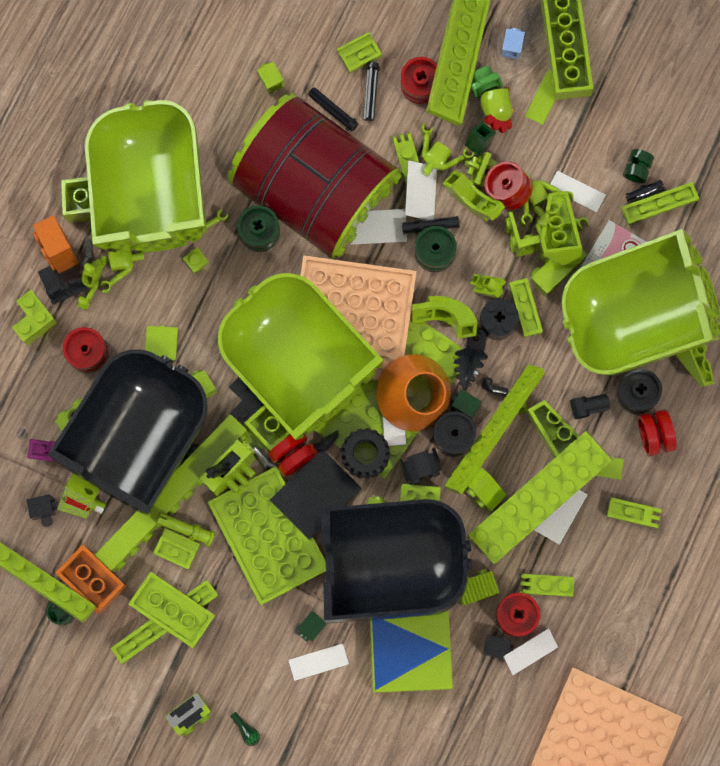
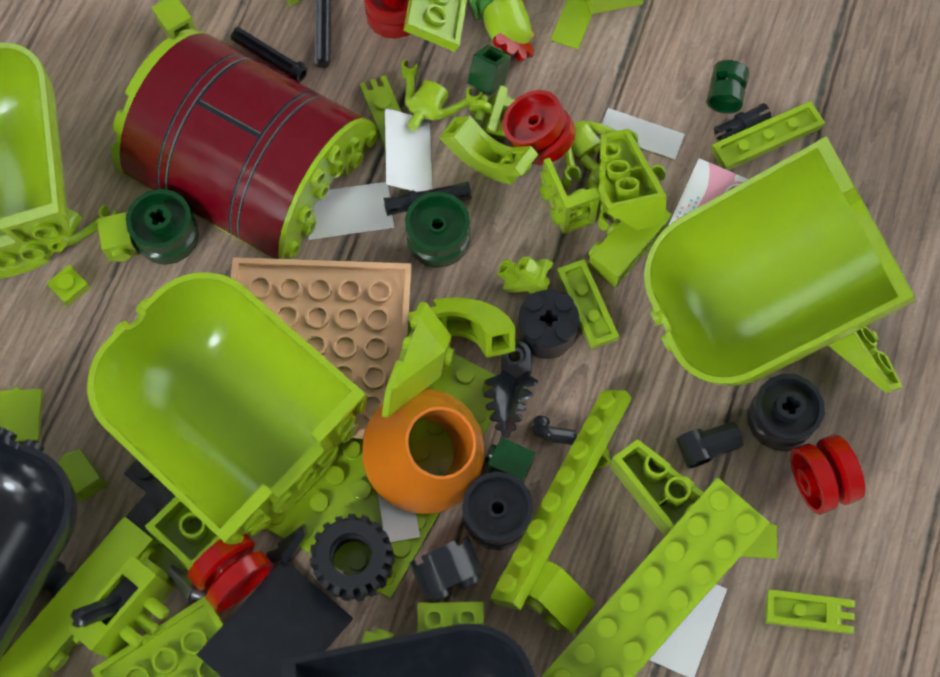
camera: 10 degrees left, 10 degrees down
none -> lime brick [97,212,139,262]
none -> lime wedge [382,301,455,418]

